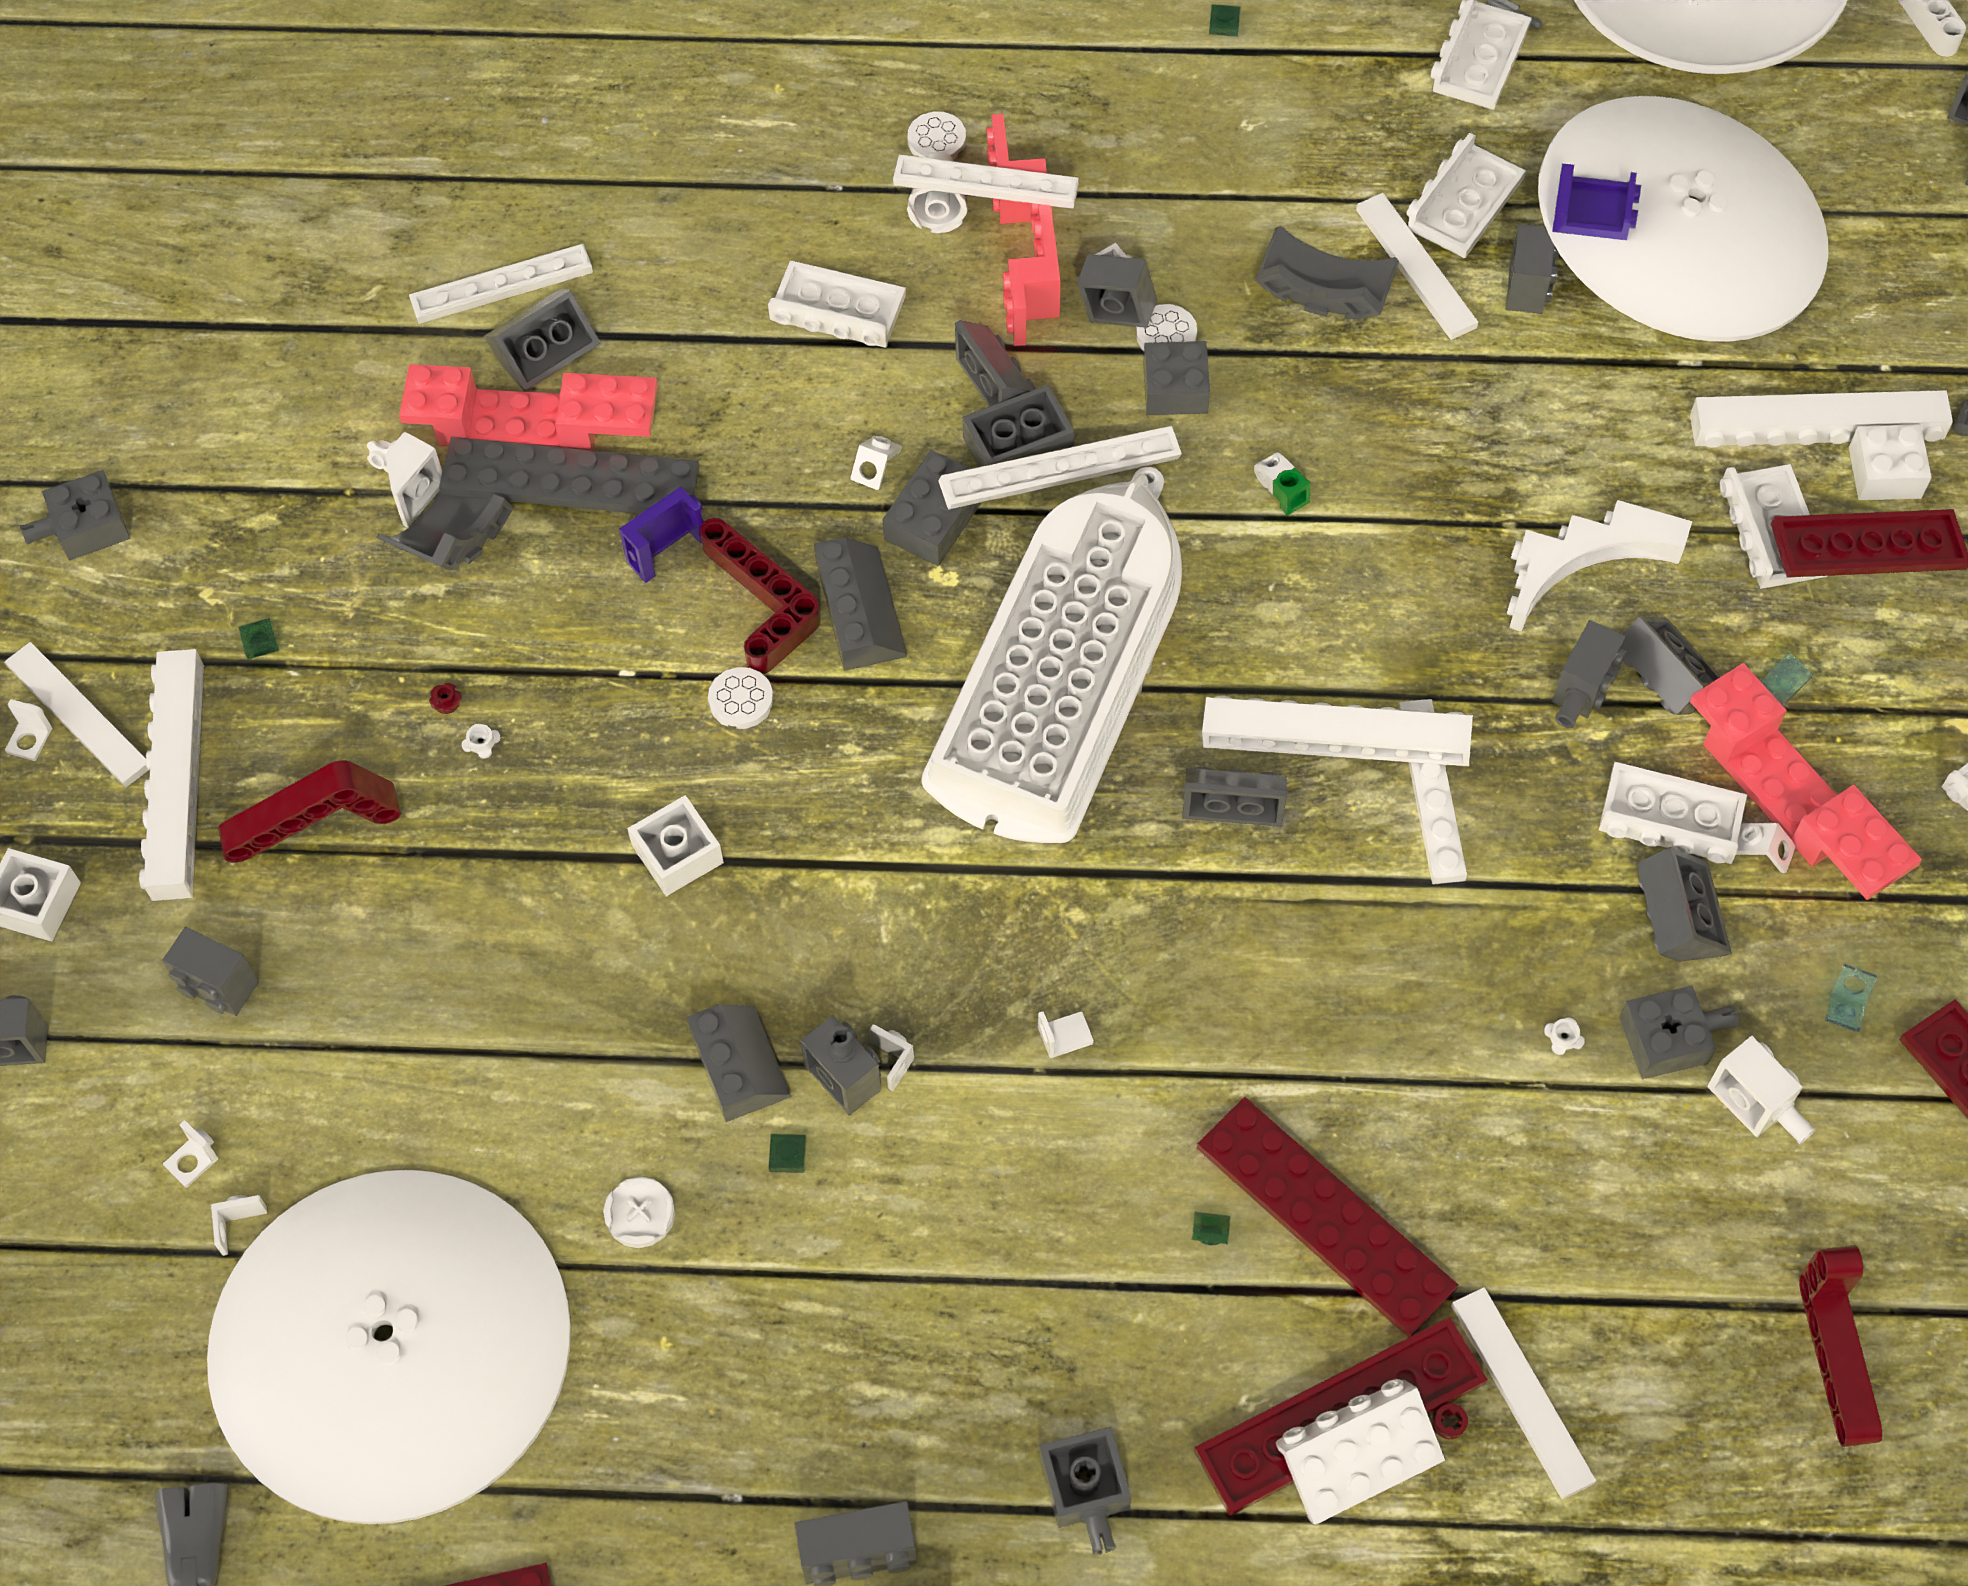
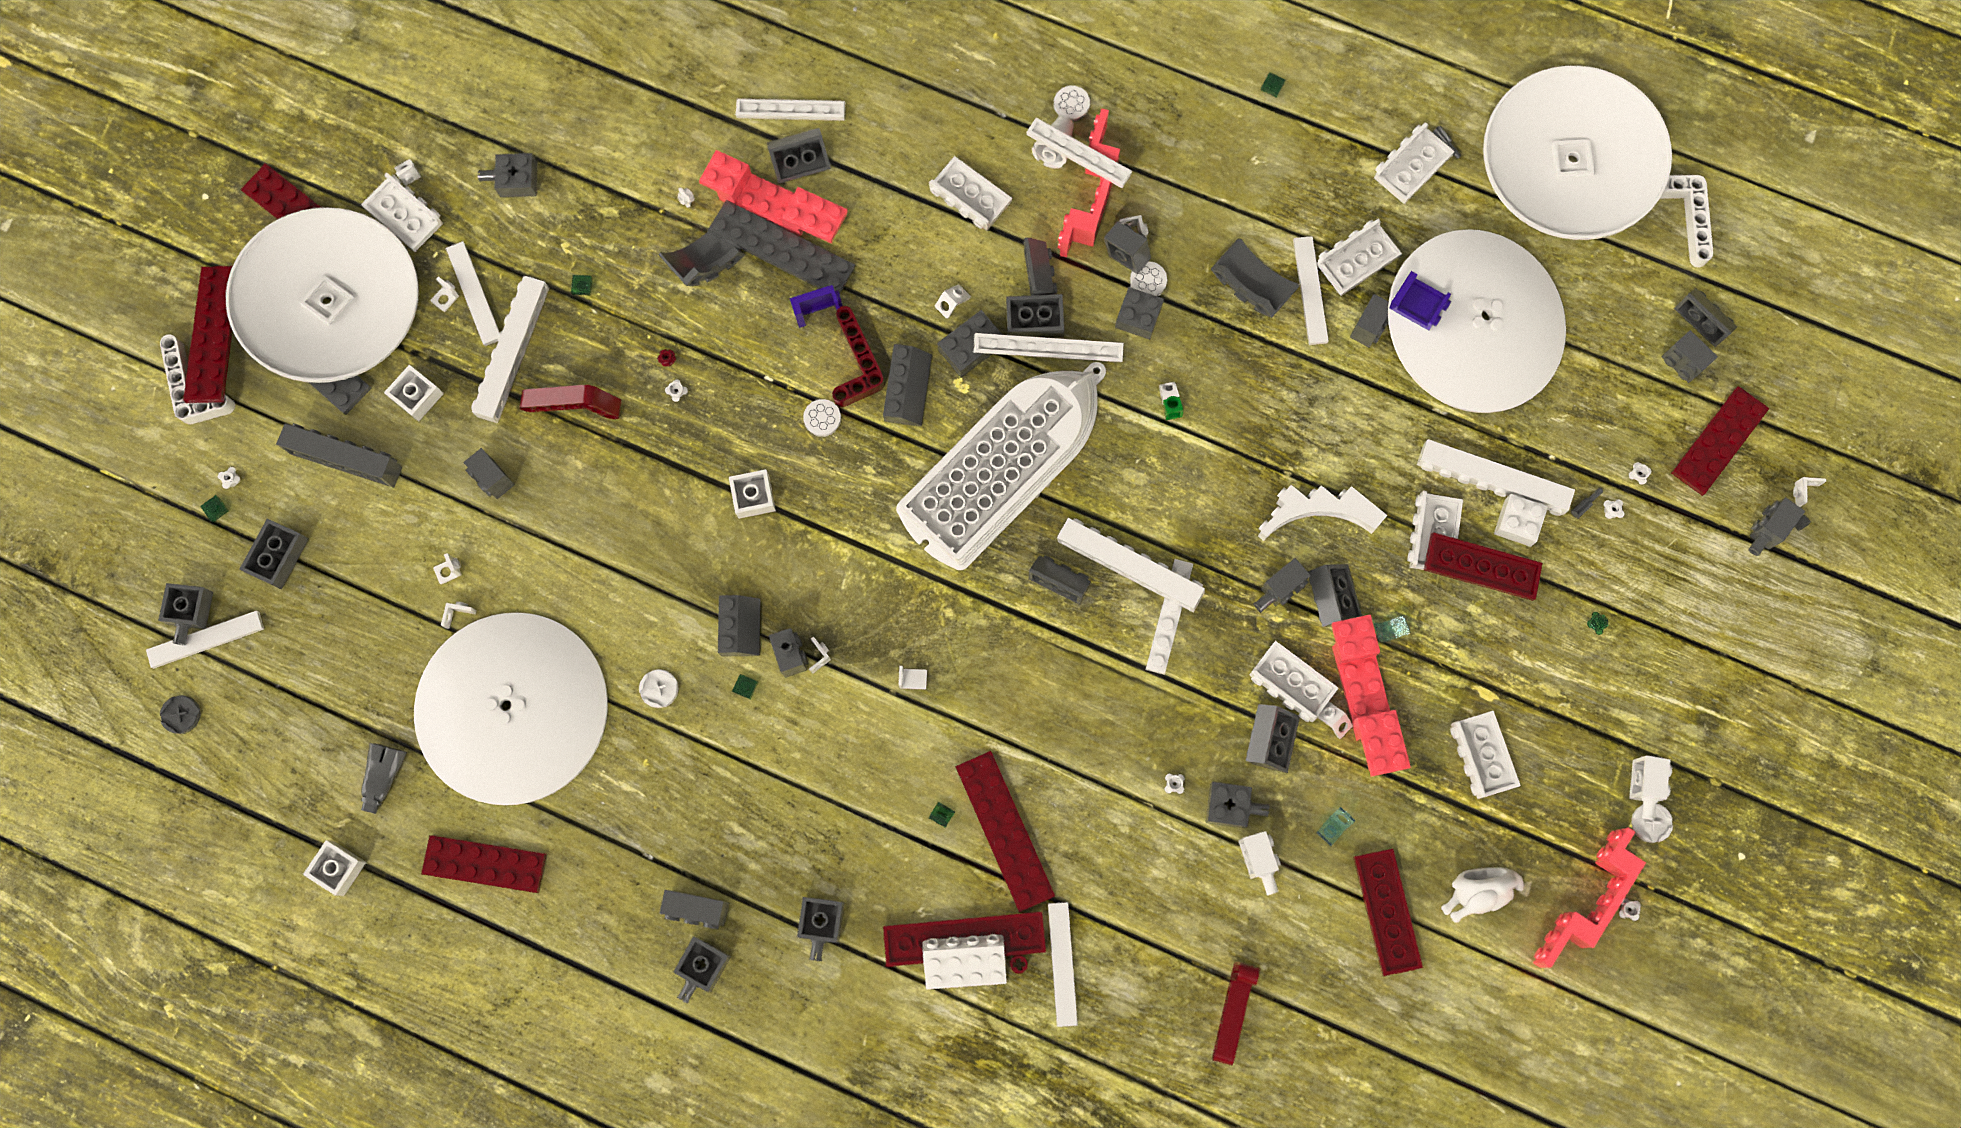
camera: 25 degrees right, 15 degrees up
white slope [385,431,442,528] -> none

